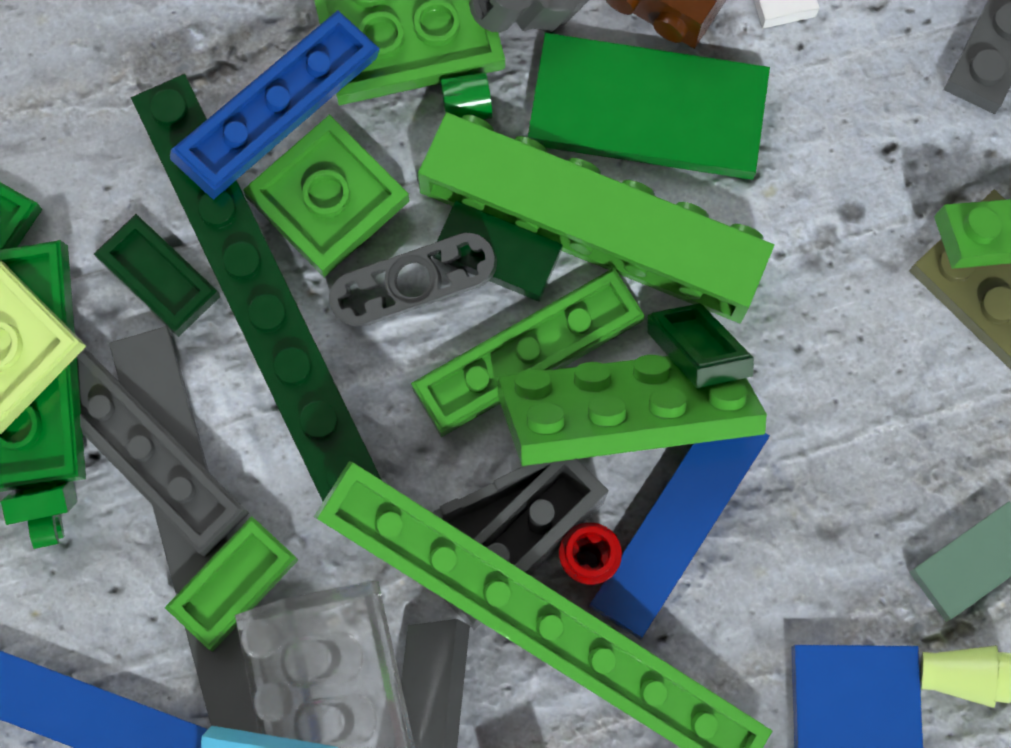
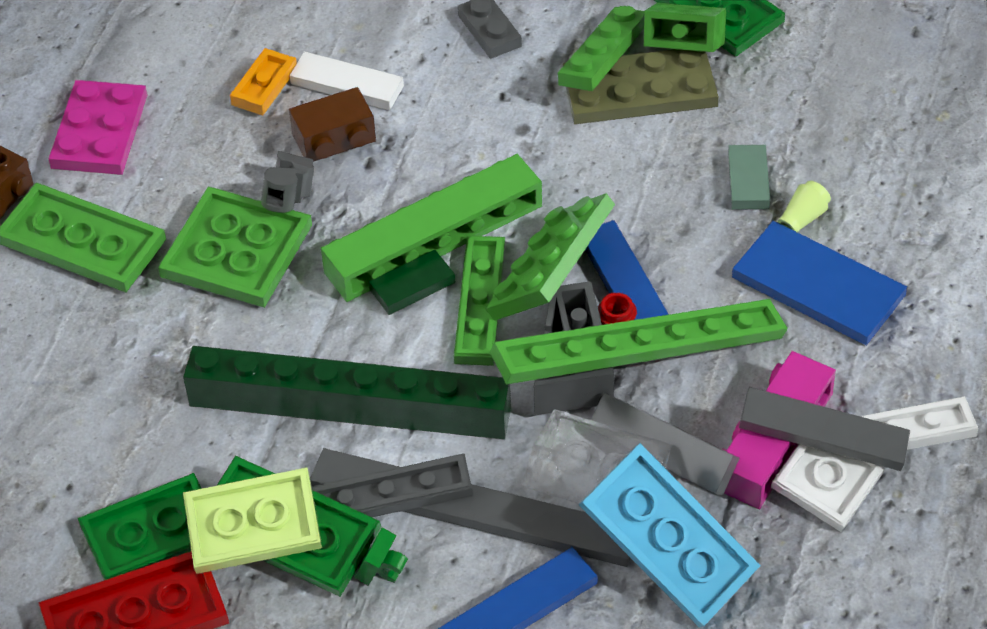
camera: 50 degrees left, 25 degrees down
dark green tile [94,214,221,337] -> none
bright green tile [164,516,298,652] -> none
blue tile [170,10,380,200] -> none
bright green plate [243,114,410,278] -> none
dark grey beam [329,233,497,327] -> none
green hose [441,73,493,120] -> none
green tile [528,33,770,180] -> none
dark green tile [647,303,754,388] -> none

